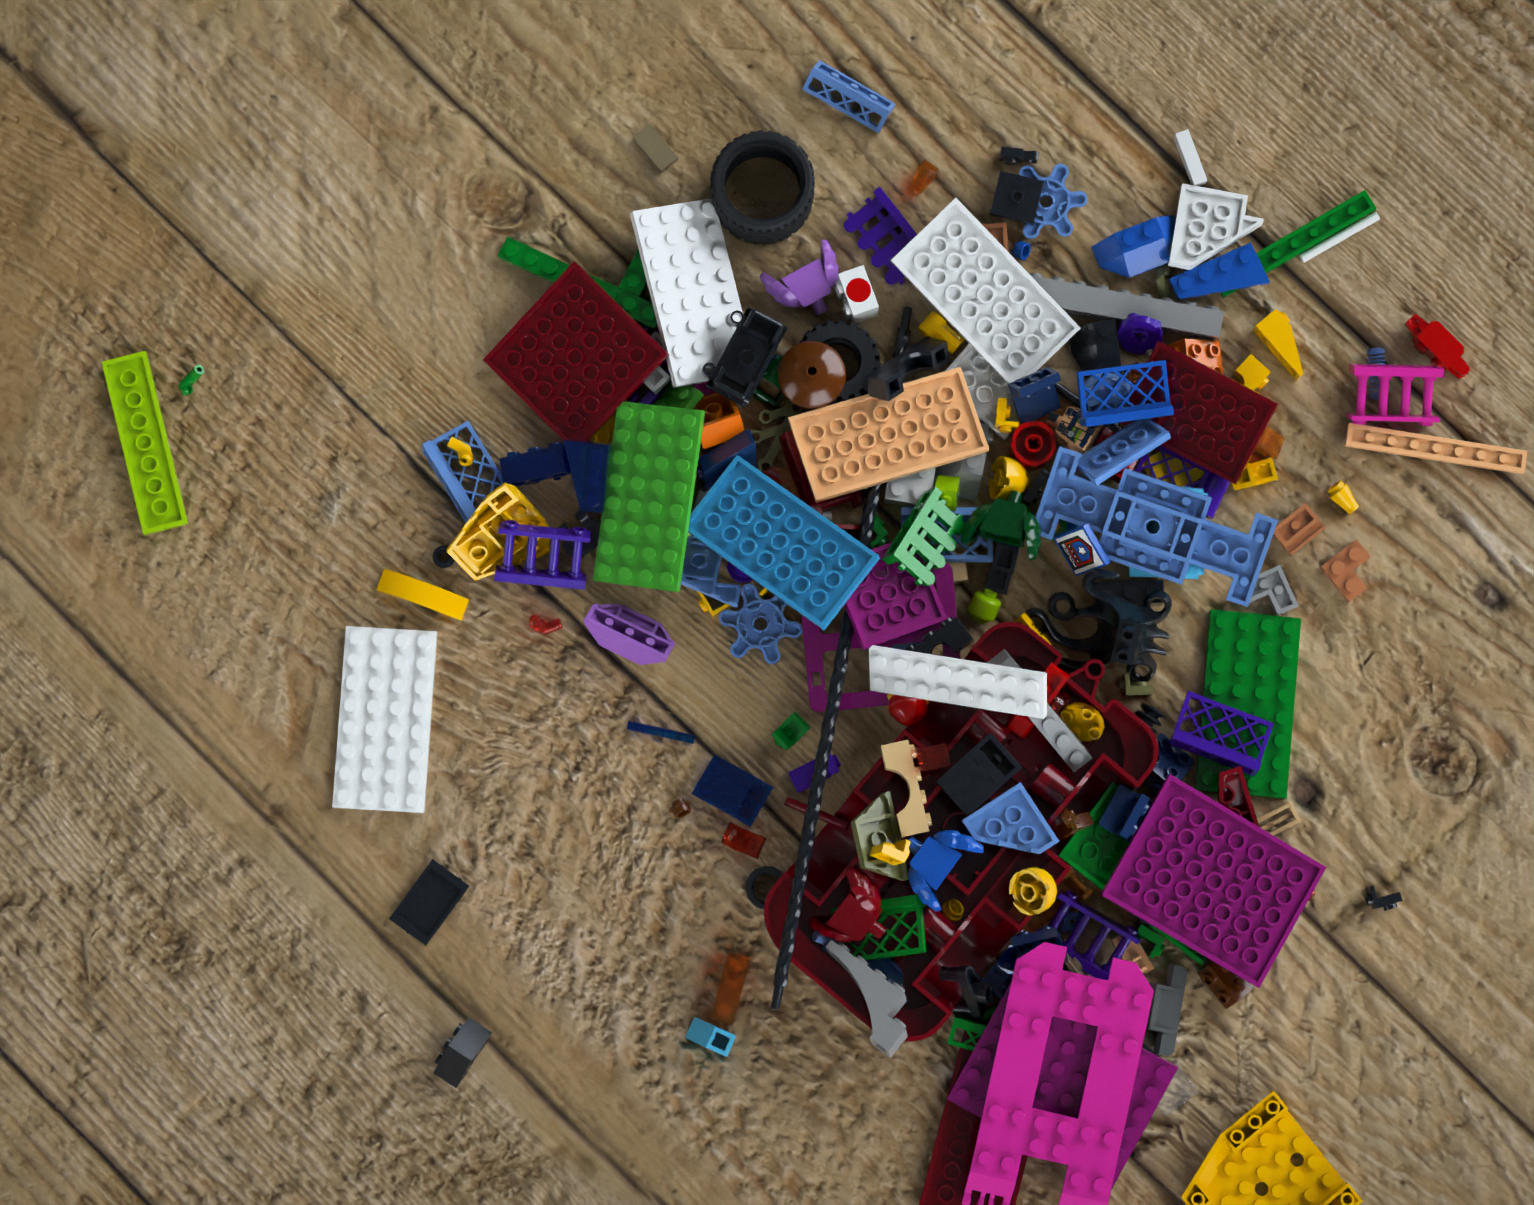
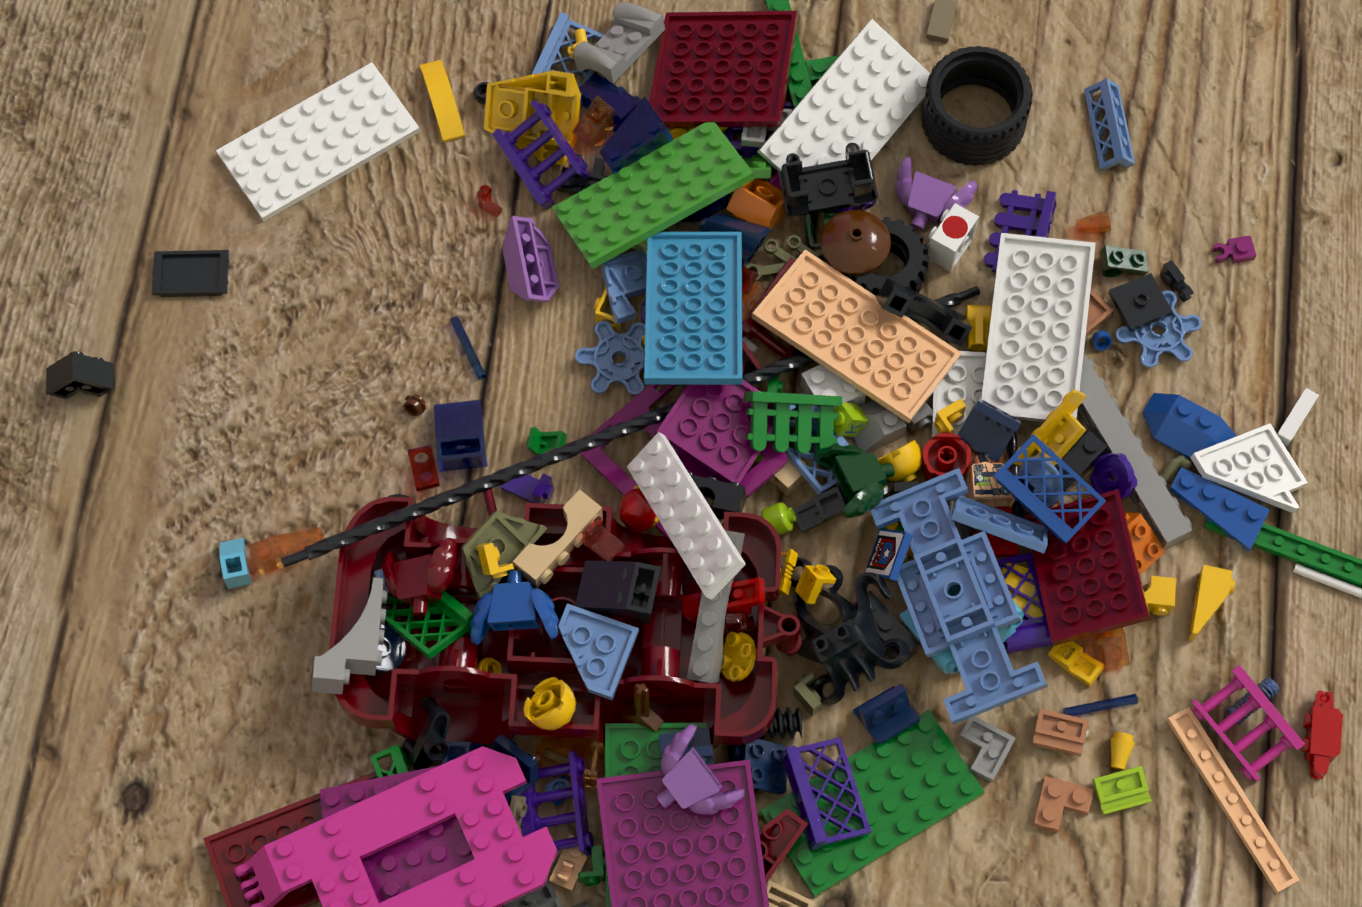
camera: 55 degrees right, 15 degrees down
none -> clear orange slope [572,96,615,146]
none -> light grey piece [573,1,665,83]
none -> medium lavender torso [656,724,745,815]
none -> yellow bracket [795,564,836,604]
none -> dark blue bracket [853,684,920,745]
none -> yellow bracket [1014,390,1087,466]
none -> clear blue bar [1063,694,1138,716]
none -> lime plate [1092,766,1152,814]
none -> dark green plate [1099,245,1149,277]
none -> magenta plate [1212,235,1257,264]

